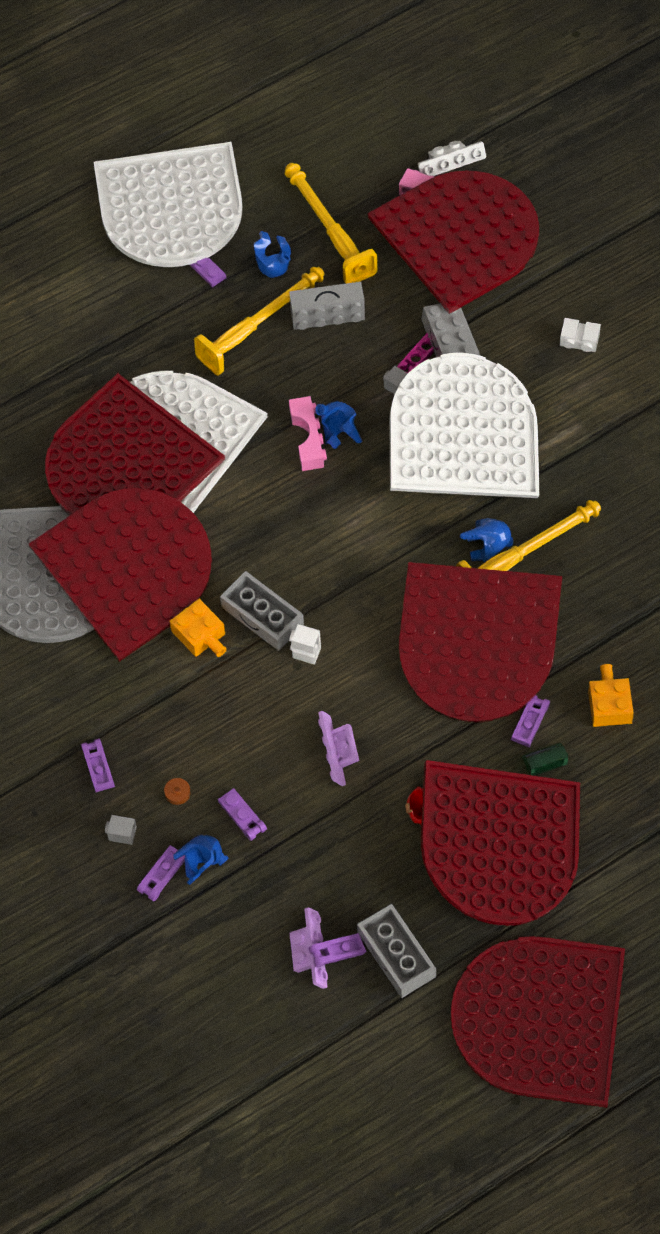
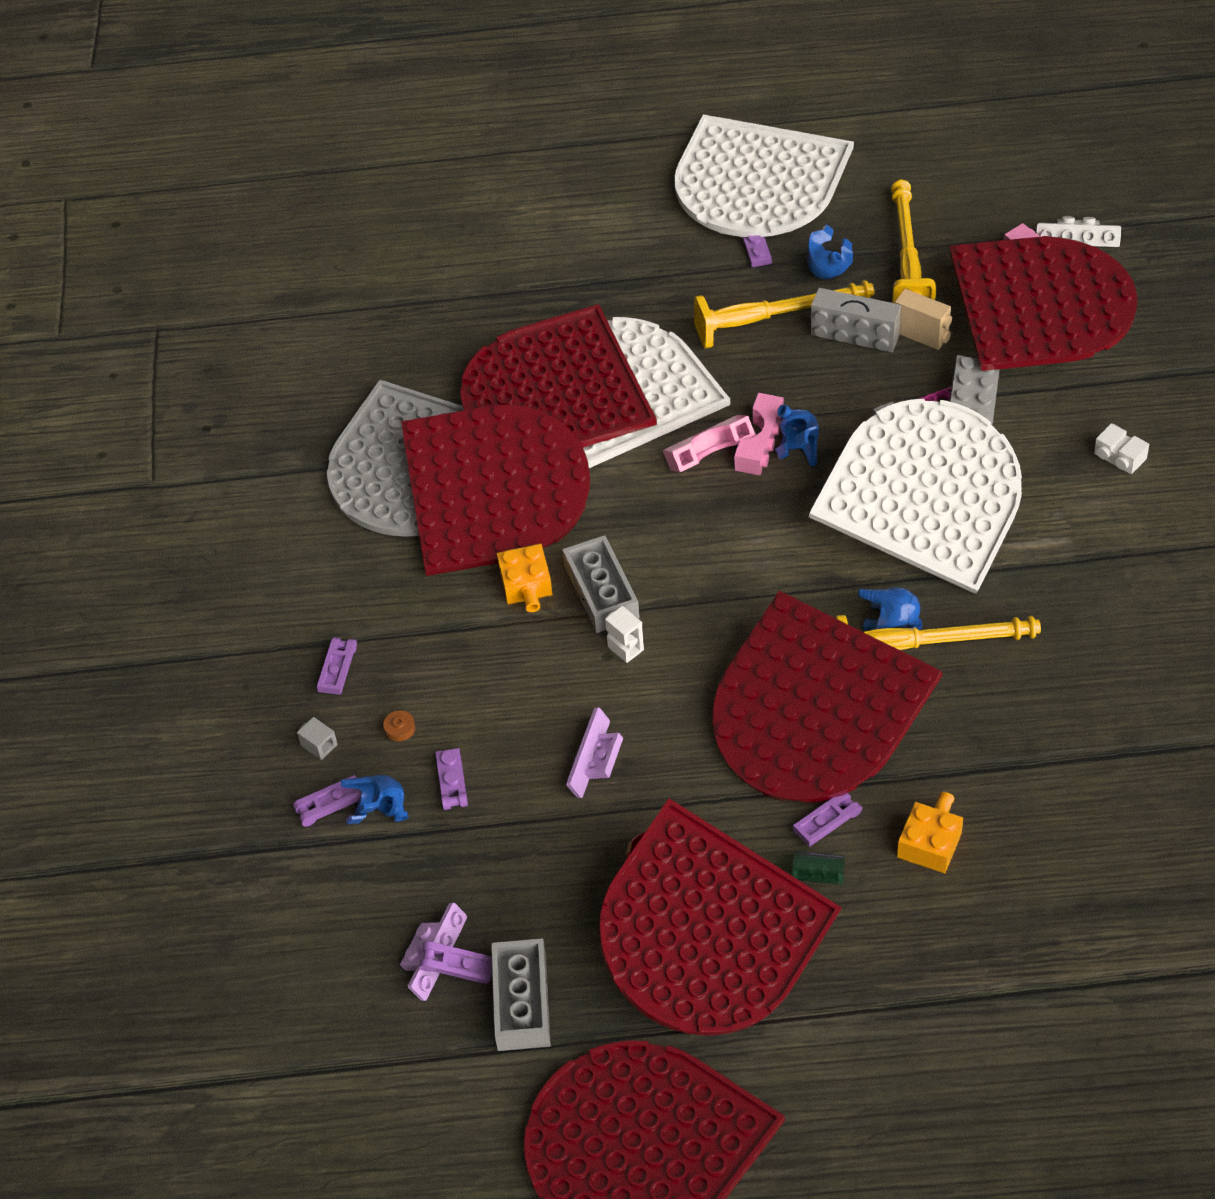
camera: 30 degrees right, 10 degrees down
none -> bright pink arch [663,415,756,472]
none -> tan brick [895,289,952,350]

